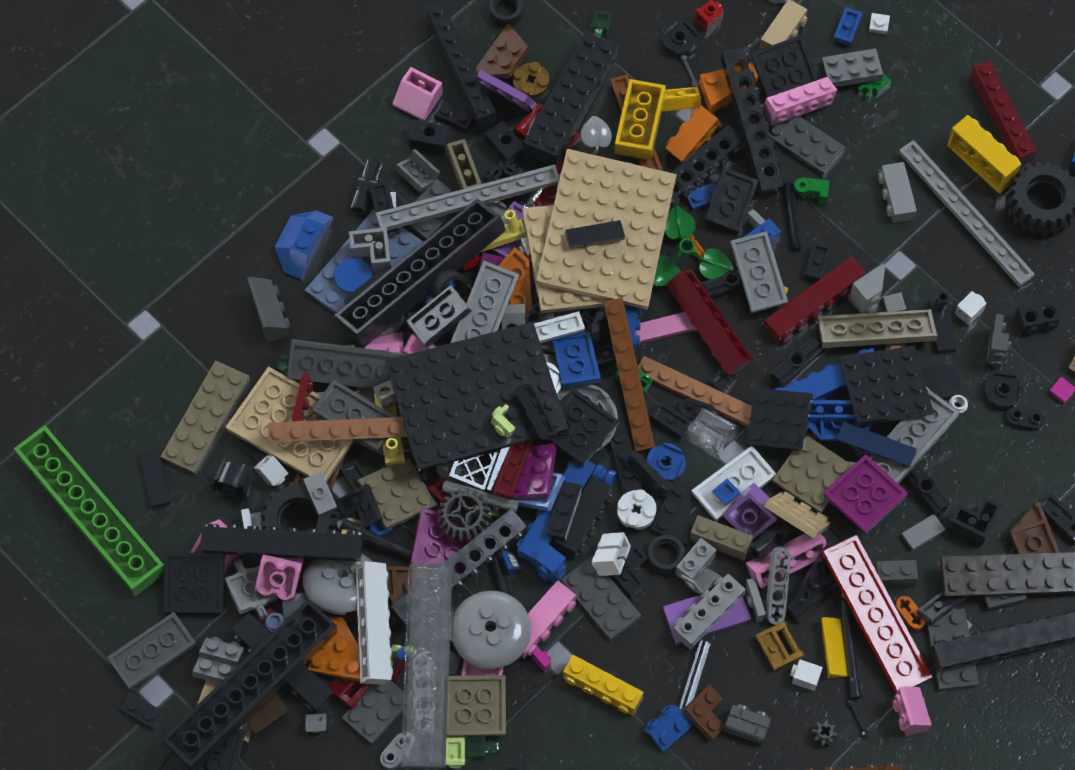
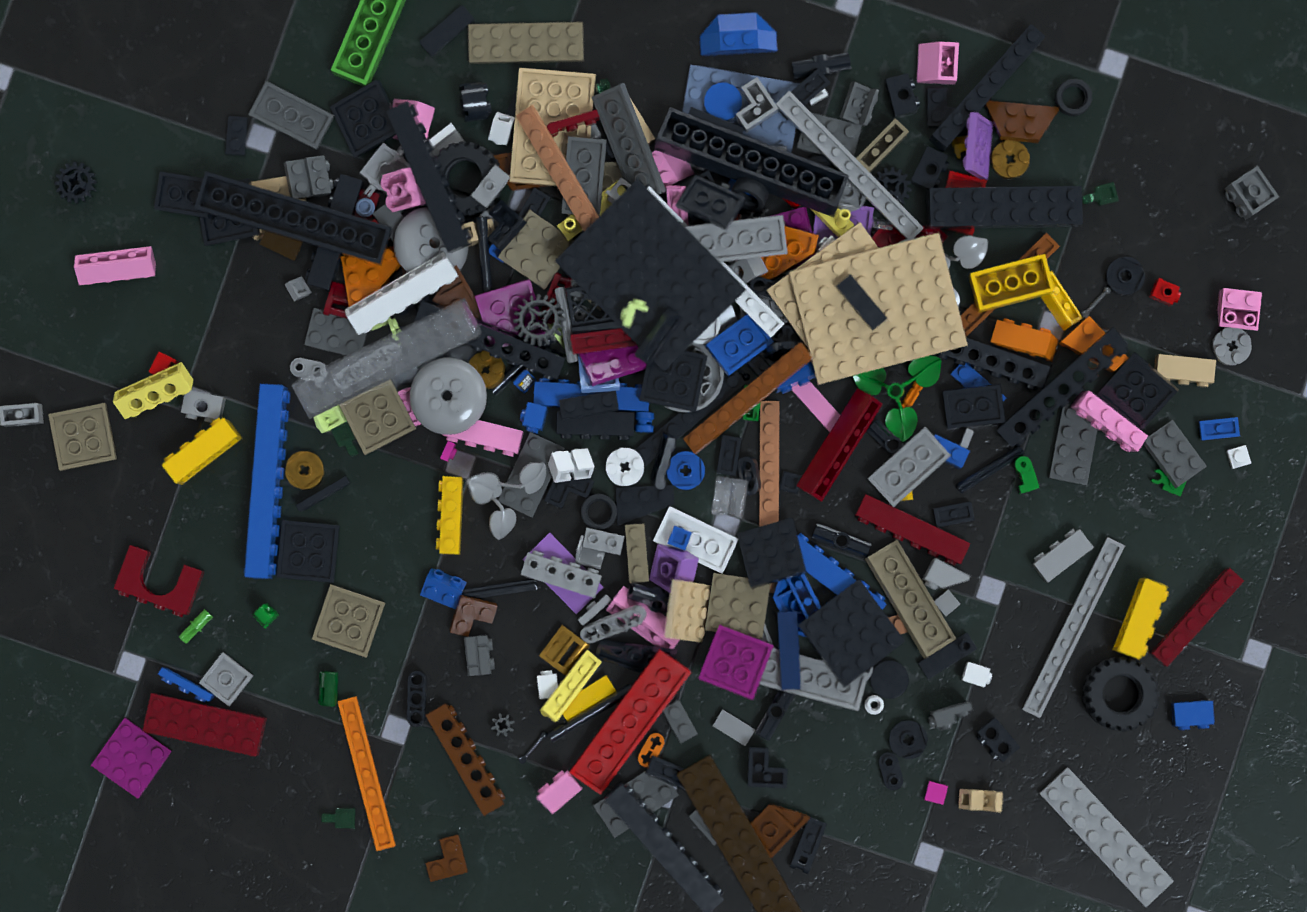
camera: 65 degrees right, 20 degrees up
dark grey slope [247,277,291,343] -> none
dark red piece [391,647,405,684] -> none
none -> light grey plant [466,462,546,540]
none -> pearl gold plate [469,350,505,389]
none -> light yellow piece [540,650,602,722]
none -> yellow tile [952,136,968,158]

